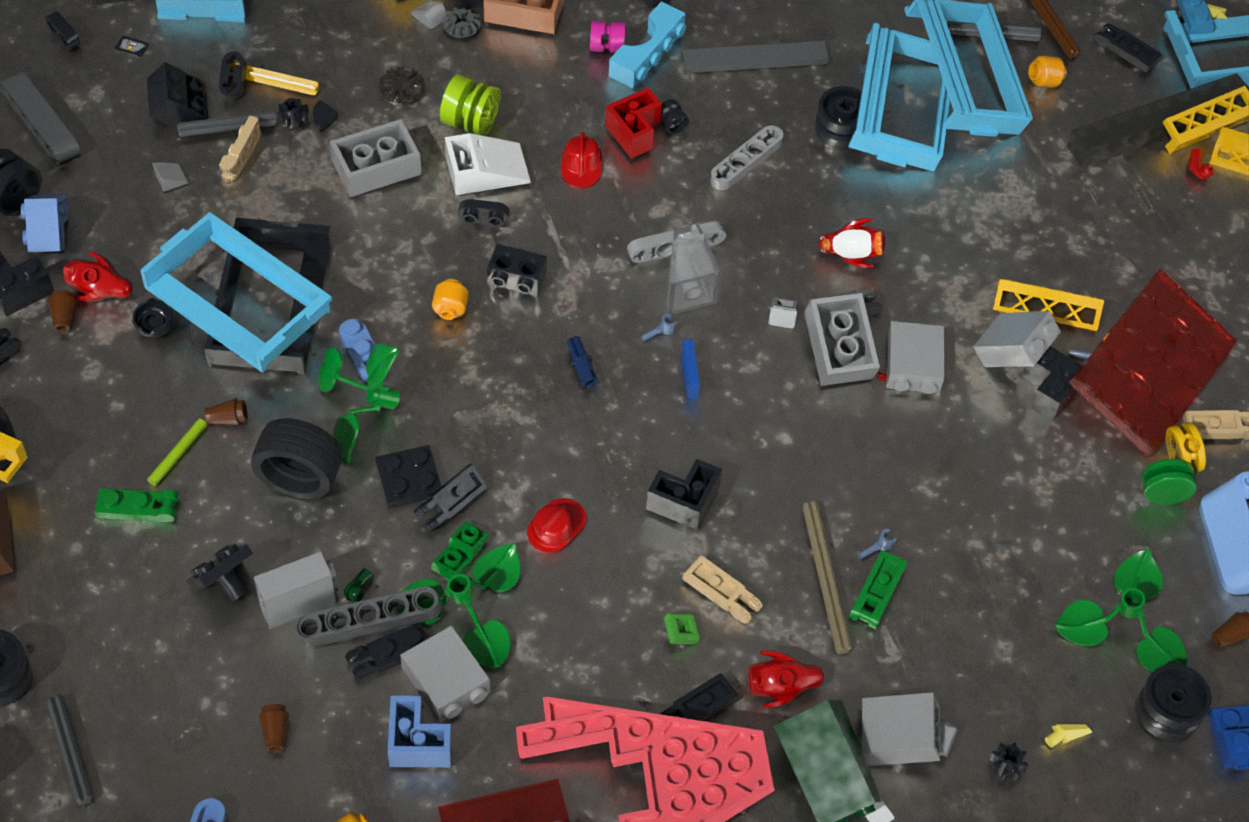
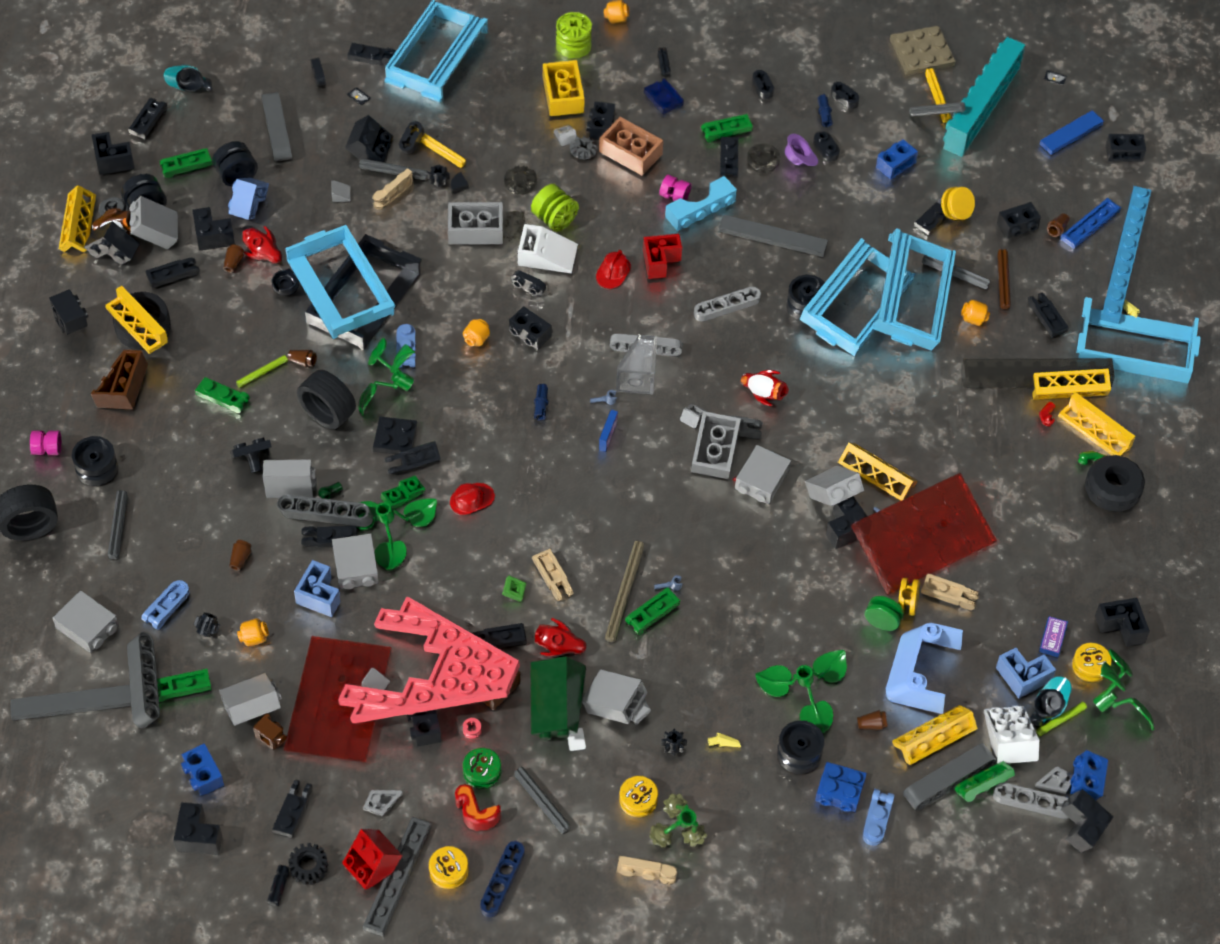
camera: 25 degrees right, 0 degrees up
black brick [646,459,722,530] -> none
black wheel [660,99,690,134] -> none

